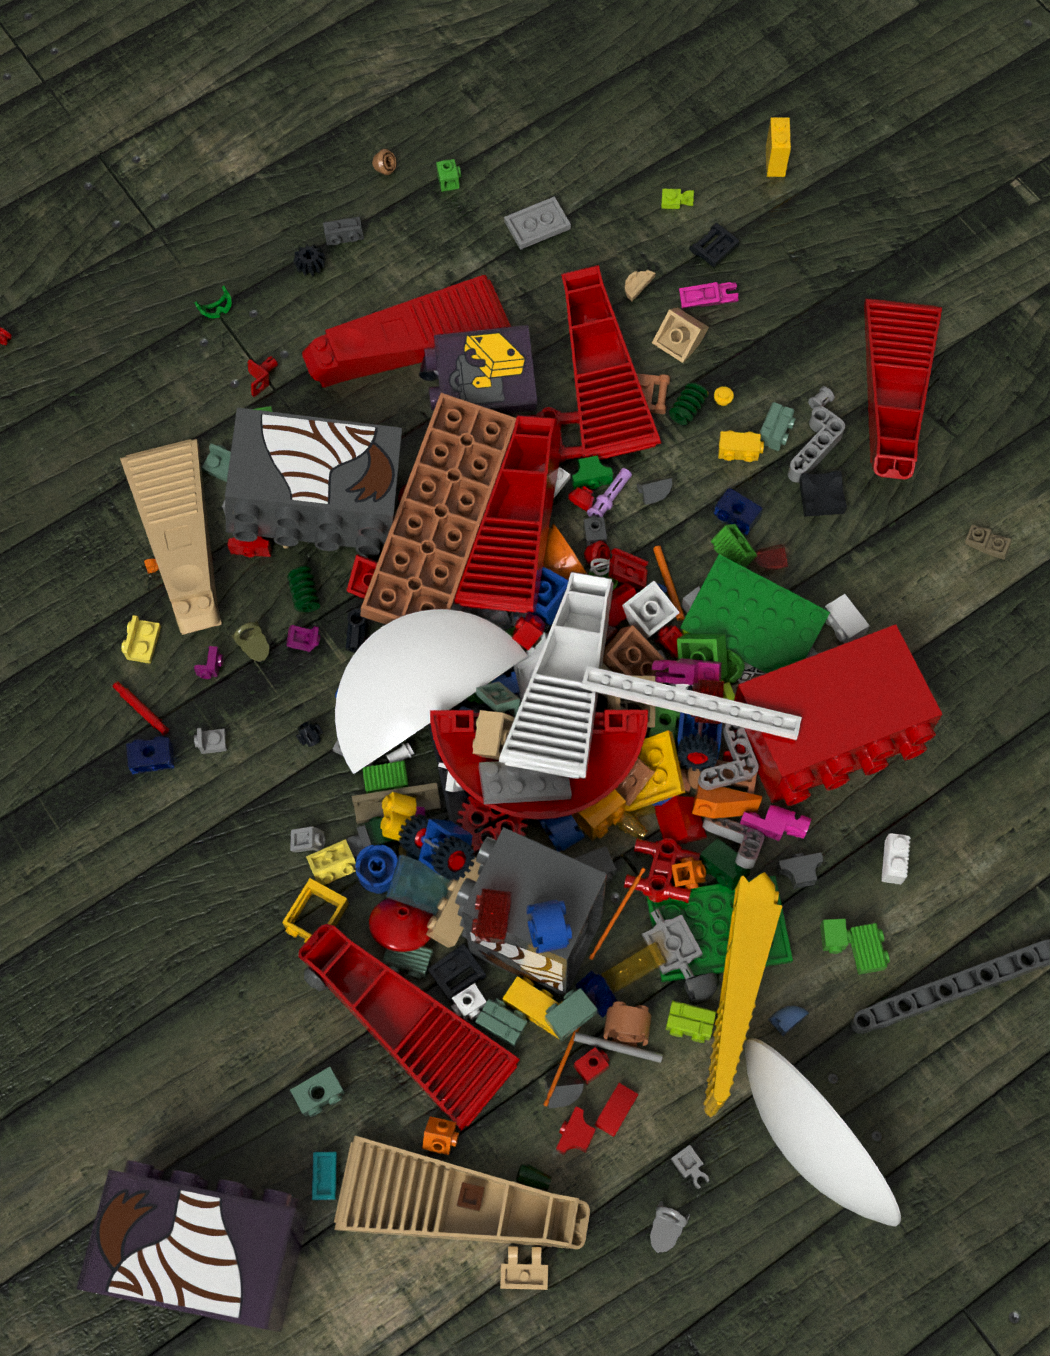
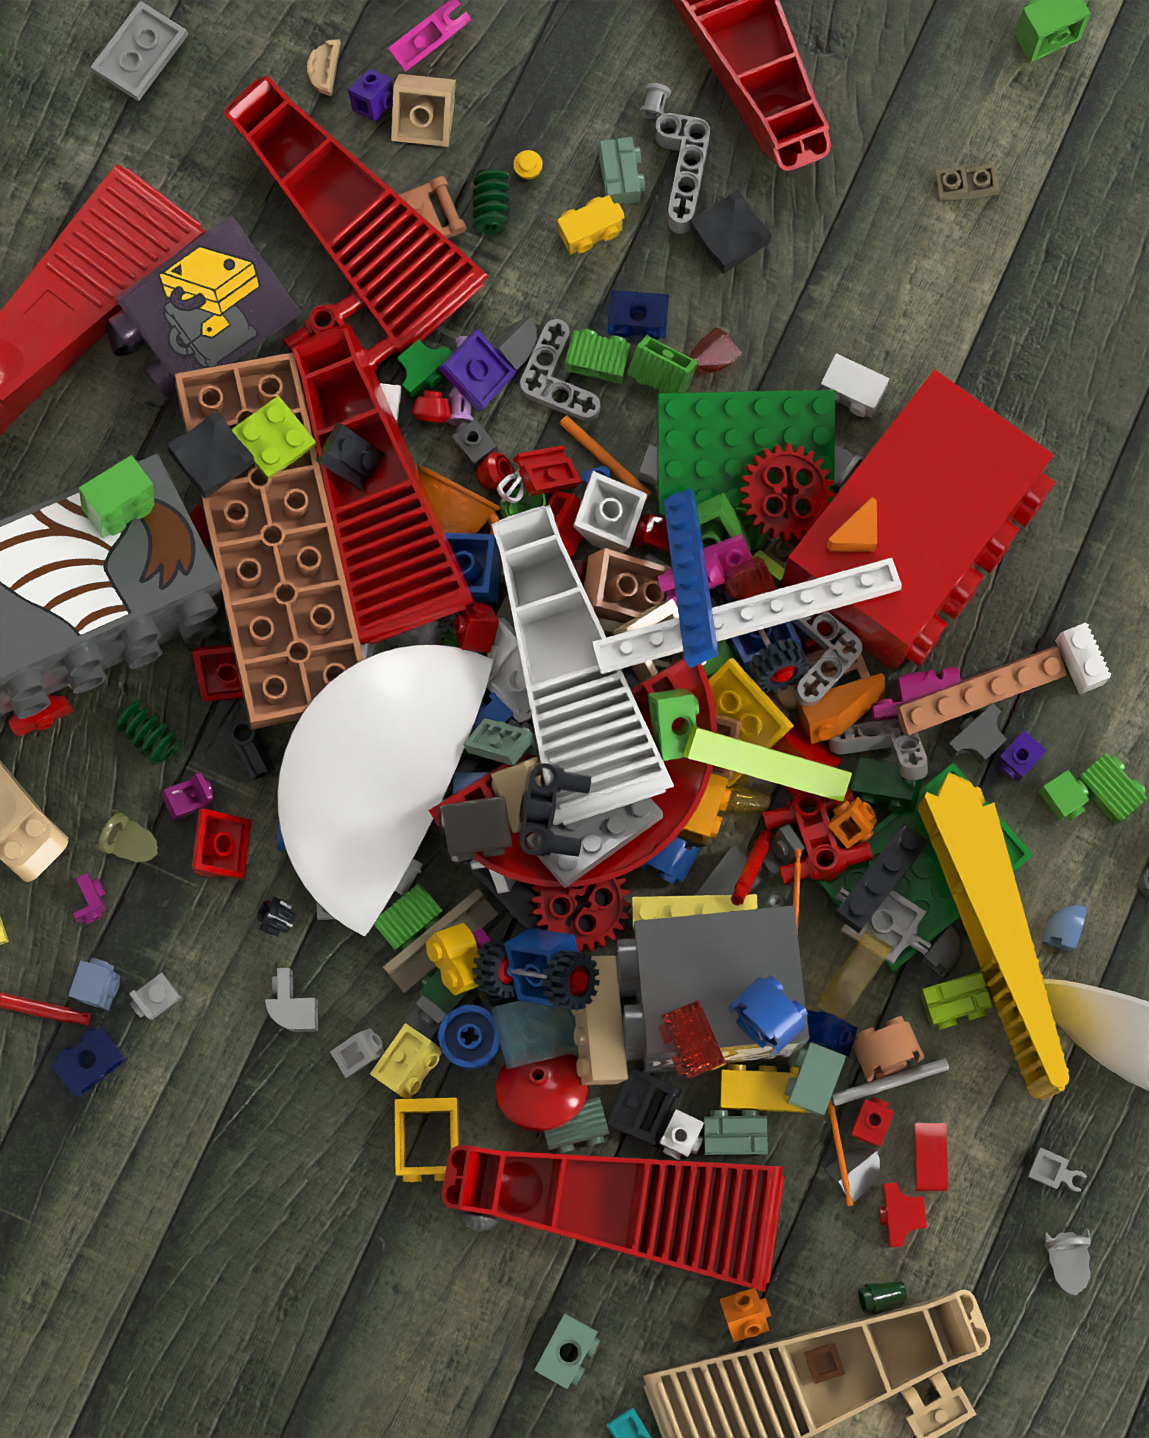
camera: 30 degrees left, 10 degrees up
none -> sand blue brick [68,958,121,1011]
none -> bright green brick [79,455,155,538]
none -> black brick [167,410,254,499]
none -> red slope [192,808,251,879]
none -> lime plate [231,395,316,480]
none -> light grey brick [265,968,318,1032]
none -> black plate [316,423,385,491]
none -> dark purple brick [348,69,393,121]
none -> clear smoke piece [436,796,512,862]
none -> dark purple plate [438,329,516,412]
none -> black piece [517,763,591,857]
none -> light grey beam [520,319,601,422]
none -> bright green brick [565,329,631,384]
none -> bright green brick [648,688,699,761]
none -> blue plate [664,488,719,668]
none -> tile [683,726,852,802]
none -> red piece [731,830,773,906]
none -> red gear [738,443,836,542]
none -> dark grey bracket [762,824,806,877]
none -> orange slope [826,497,877,552]
none -> black plate [834,823,929,933]
none -> nougat plate [895,646,1067,735]
none -> dark purple brick [996,731,1047,782]

